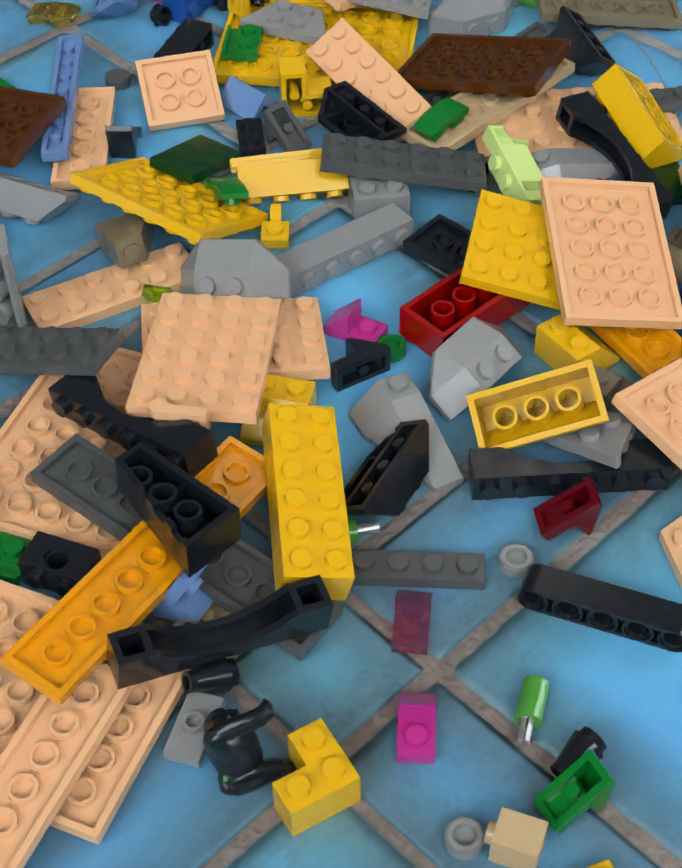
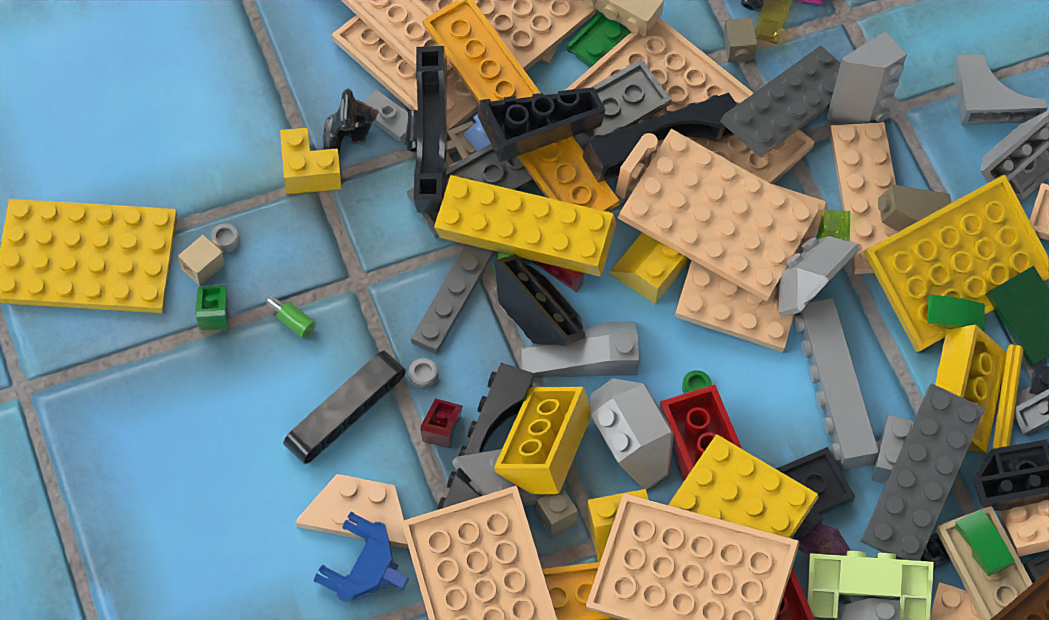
camera: 110 degrees right, 15 degrees up
black brick [18,531,102,597] -> none
yellow plate [261,204,290,249] -> none
dark pink slope [323,299,388,342] -> none
black slope [331,338,391,392] -> none
clear pink slope [391,590,433,655] -> none
dark pink slope [396,692,437,764] -> none
black cone [550,726,606,777] -> none

